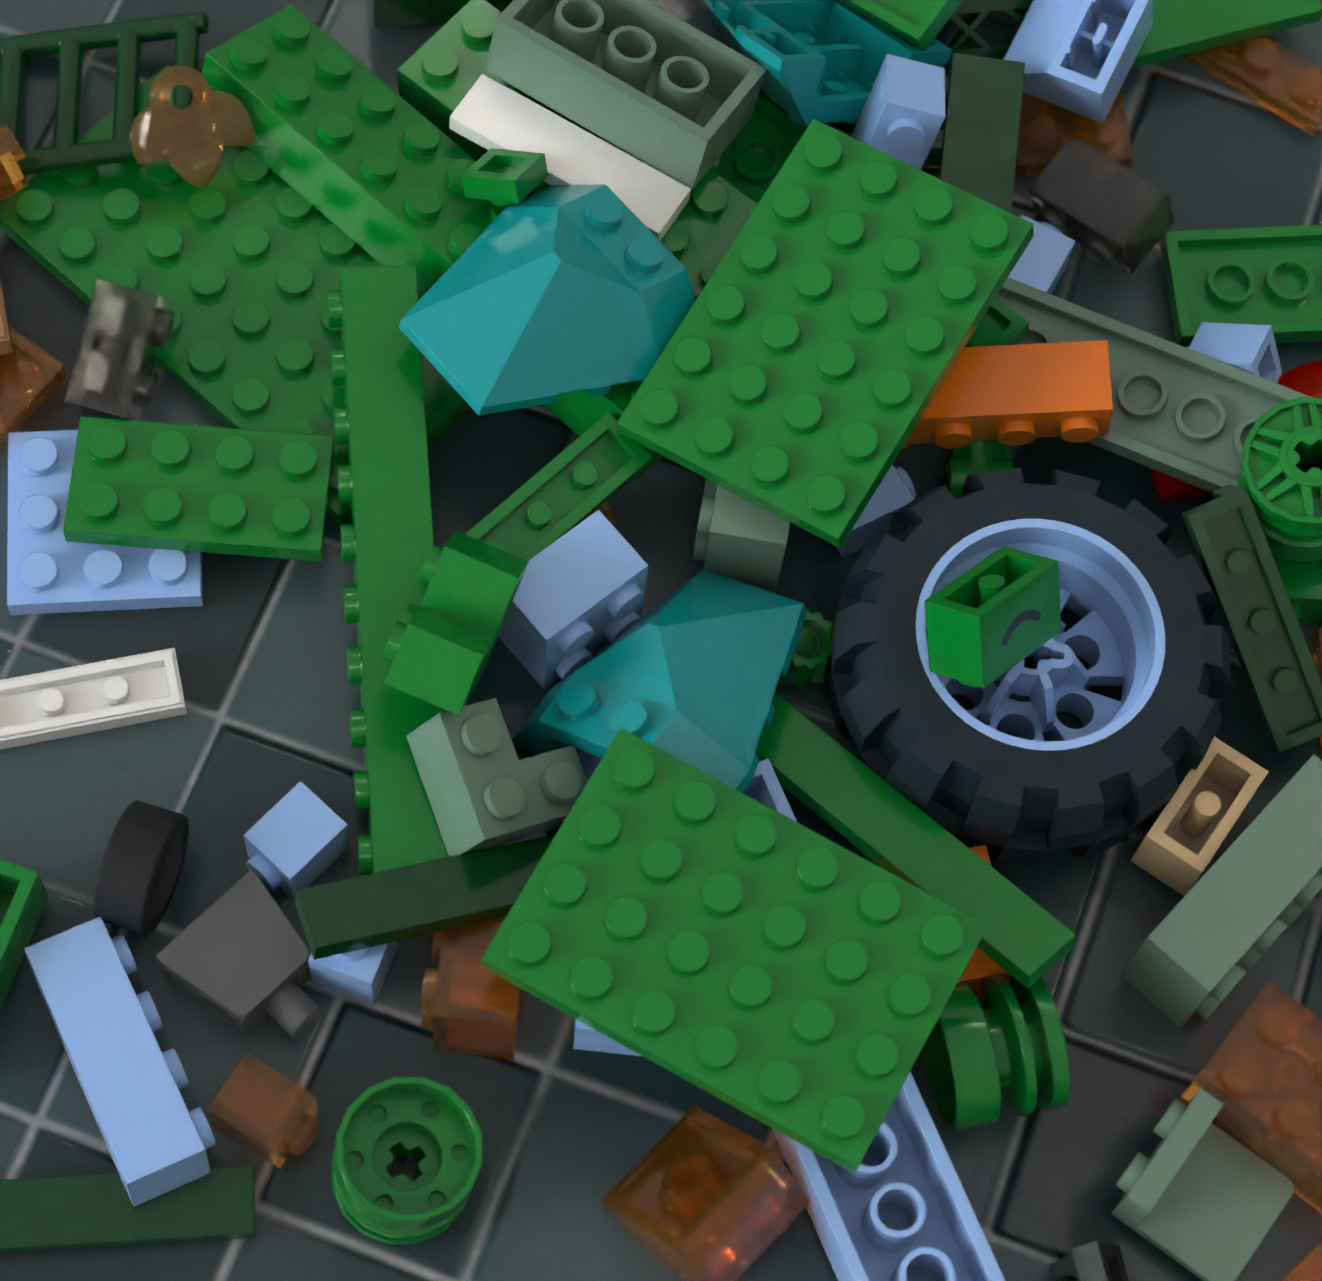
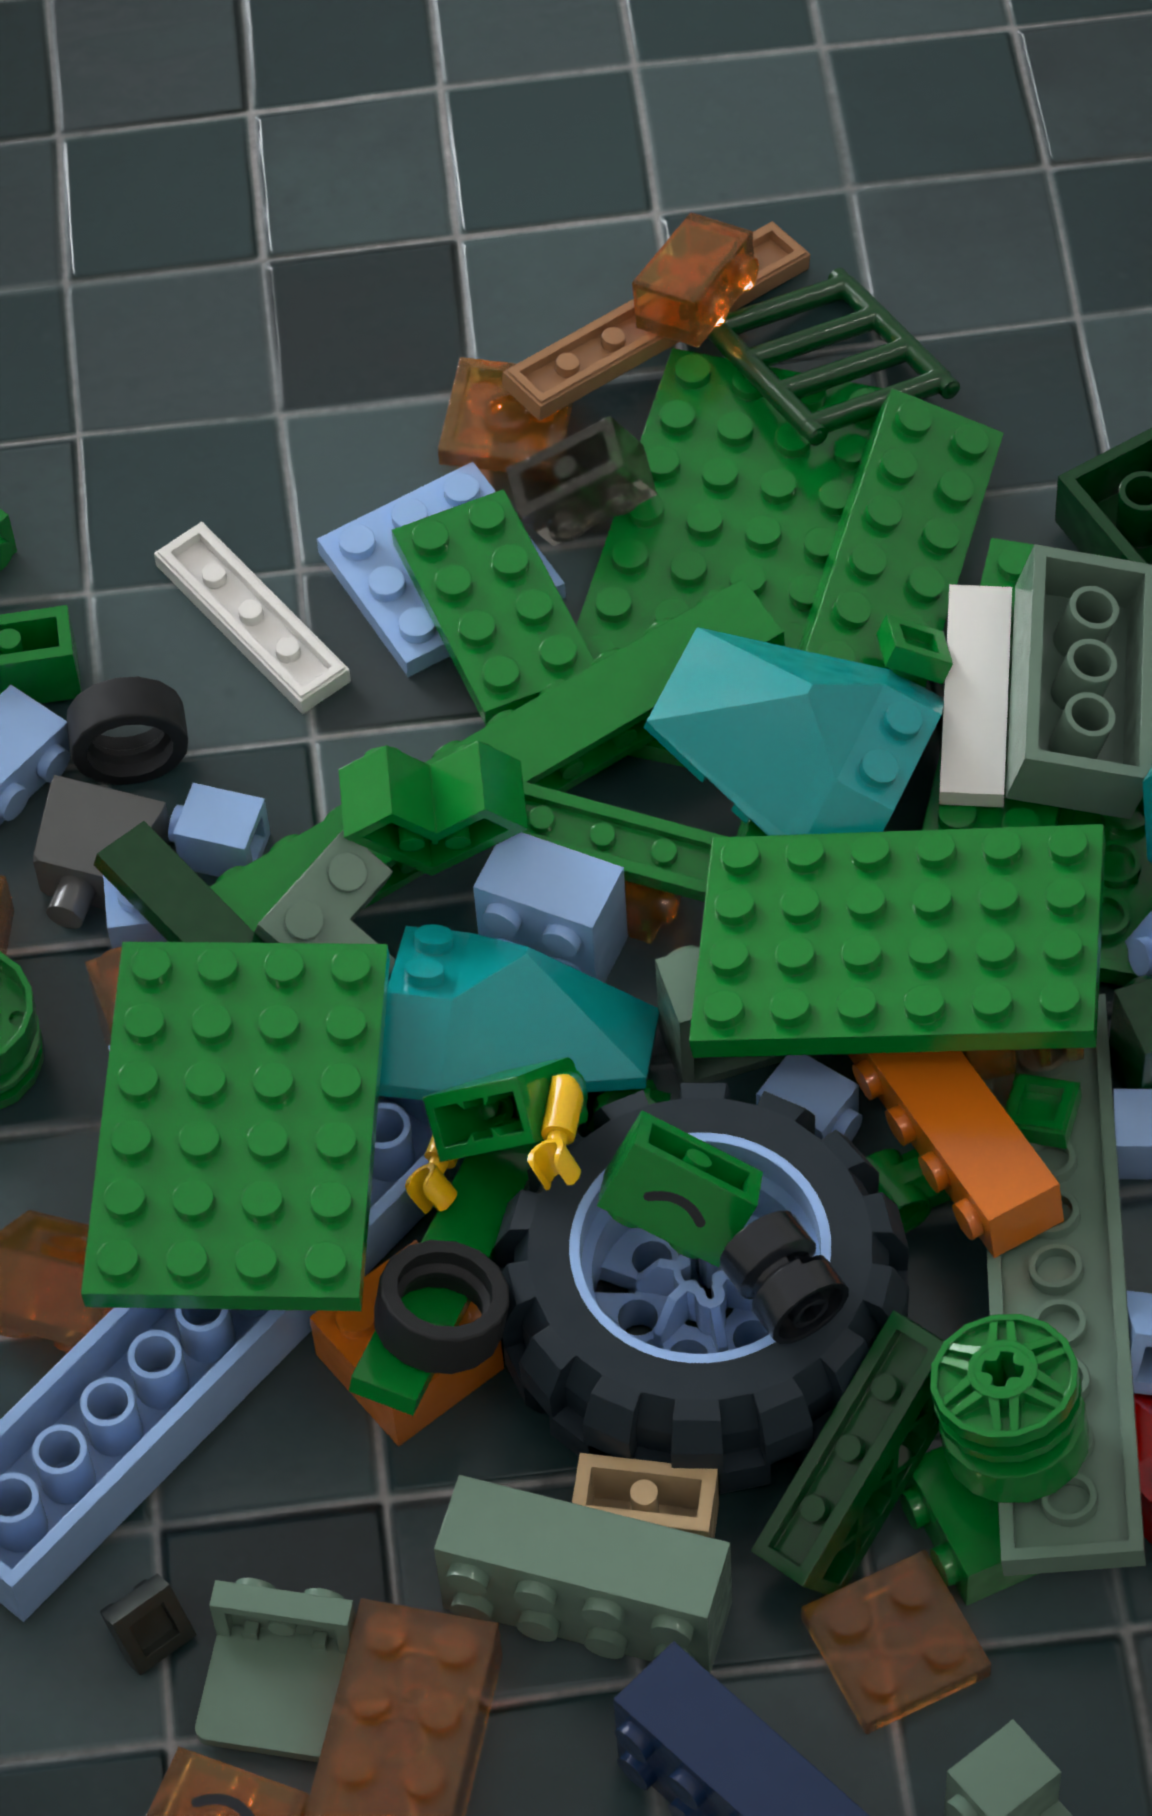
camera: 75 degrees right, 10 degrees down
clear orange plate [130,65,255,189] -> none
green wheel [921,975,1070,1132] -> none
none -> black tyre [374,1240,509,1374]
none -> green torso [405,1057,588,1214]
none -> black wheel [720,1211,849,1344]

